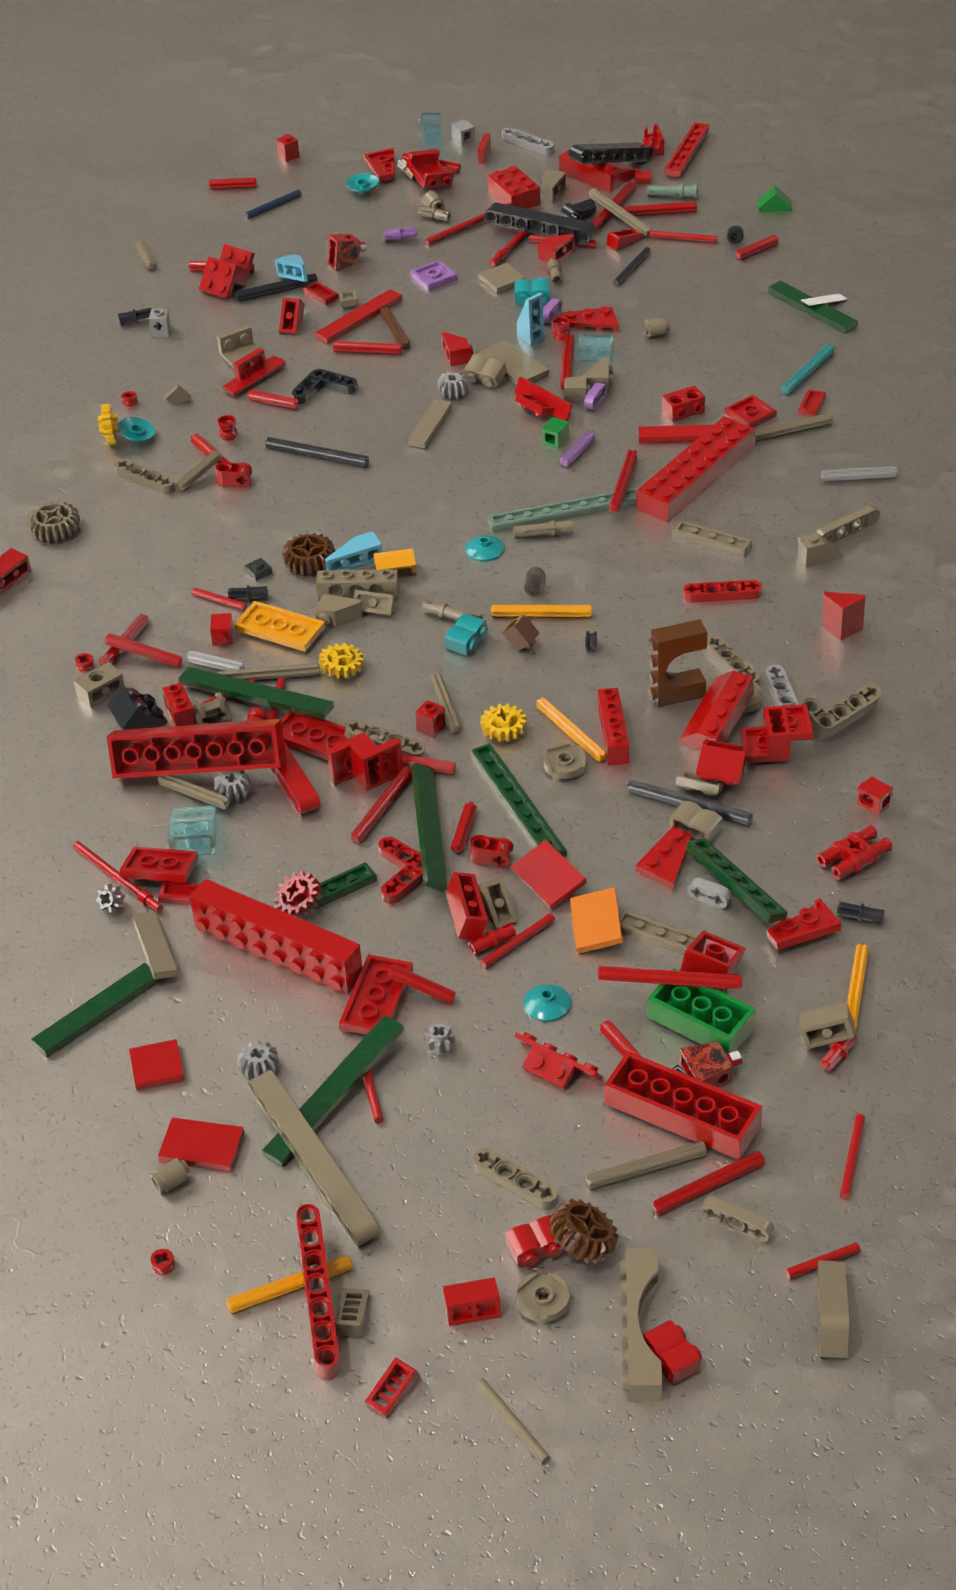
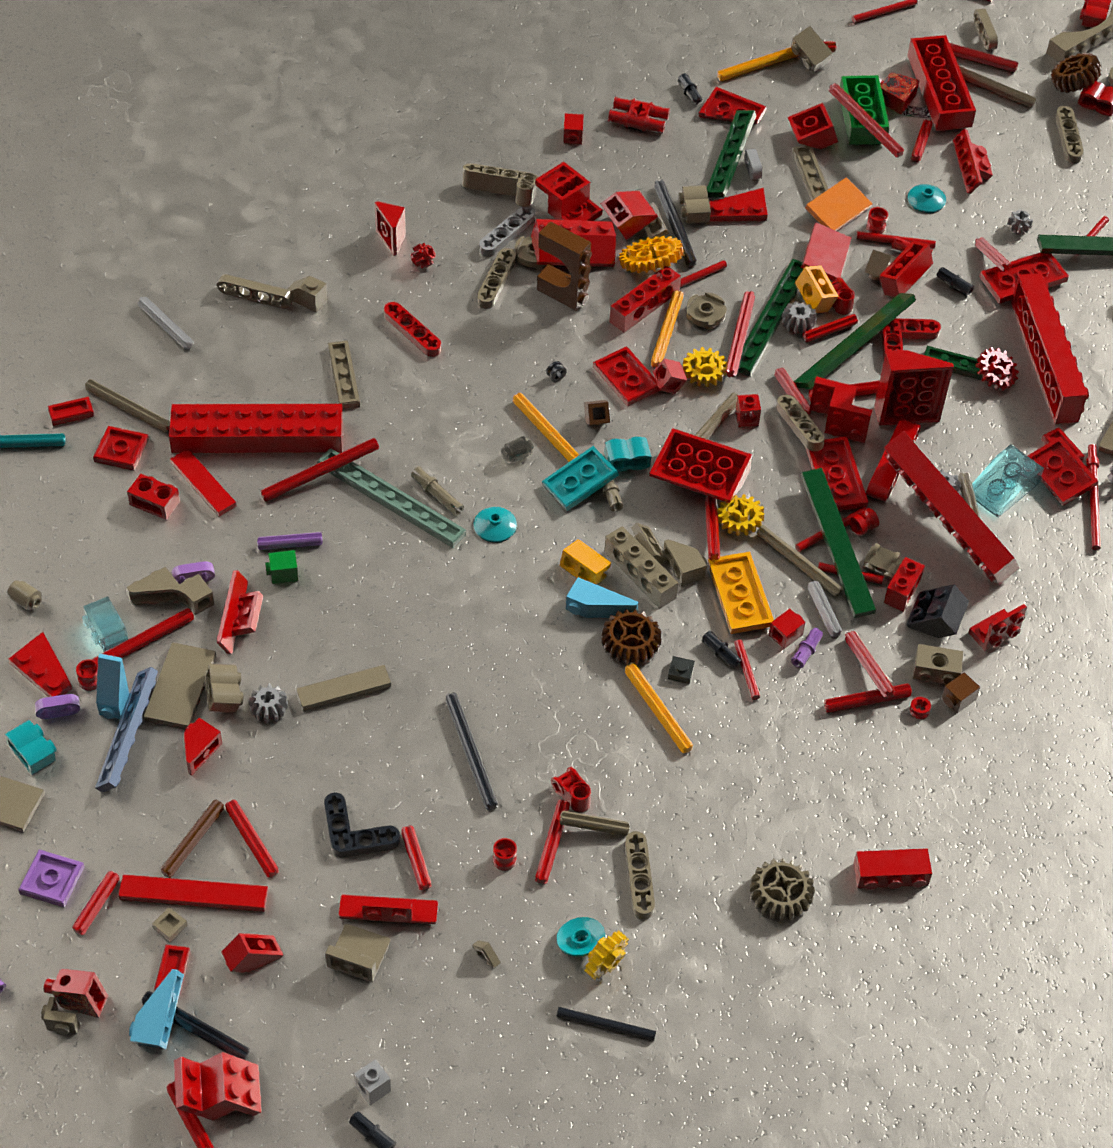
camera: 135 degrees left, 10 degrees up
red bush [121,391,138,407] -> none
none -> red axle [72,871,120,935]
none -> sand blue plate [95,667,158,793]
none -> red gear [411,243,435,269]
none -> teal tile [542,446,619,511]
none -> black bar [557,1007,656,1041]
none -> red tile [593,346,661,407]
none -> light orange gear [619,236,684,273]
none -> light orange axle [625,663,693,754]
none -> red slope [649,428,752,503]
none -> red brick [653,358,687,394]
none -> red bar [680,260,727,287]
none -> red axle [705,496,720,560]
none -> axle [725,291,755,378]
none -> light grey gear [782,301,817,335]
none -> medium lavender axle [791,628,823,668]
none -> light orange brick [795,266,839,313]
none -> red wheel [866,207,888,234]
none -> red slope [874,350,954,426]
none -> black axle [936,267,975,297]
none -> reddish brown brick [941,672,981,714]
none -> red bracket [968,604,1027,651]

